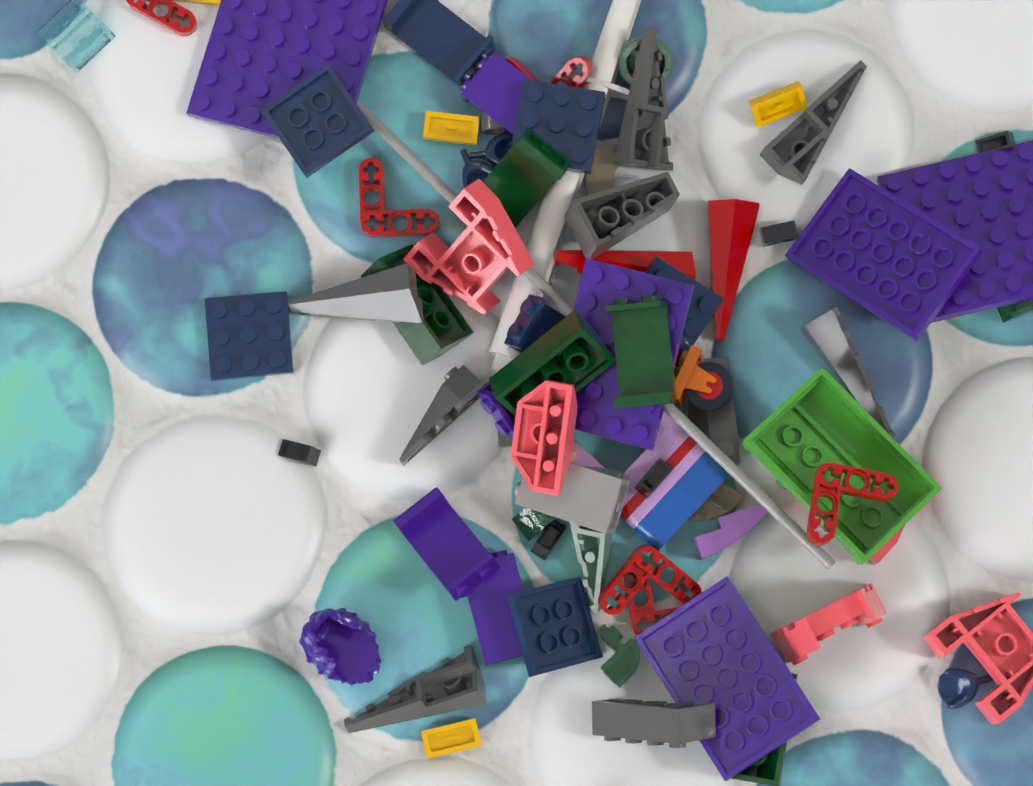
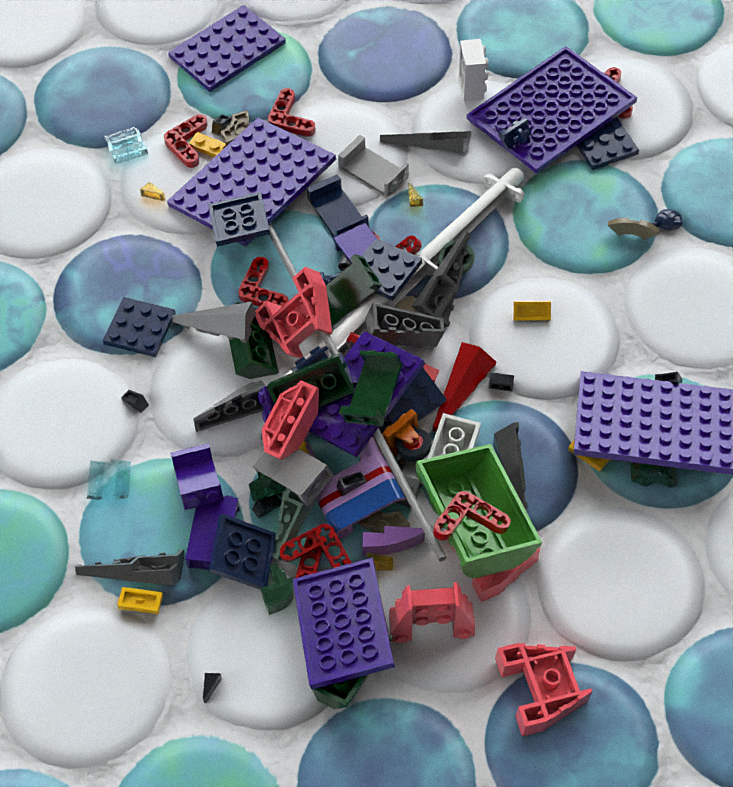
camera: 25 degrees right, 25 degrees down
dark purple hair [299,608,381,685] -> none
yellow plate [423,111,480,146] -> none
dark grey wedge [592,698,716,748] -> none
dark grey wedge [760,60,867,185] -> none
dark purple plate [785,168,983,341] -> none
dark blue piece [937,668,993,709] -> none
none -> clear light blue slope [87,459,131,500]
none -> clear yellow piece [140,182,166,201]
none -> clear yellow piece [367,552,393,571]
none -> white brick [427,413,481,459]

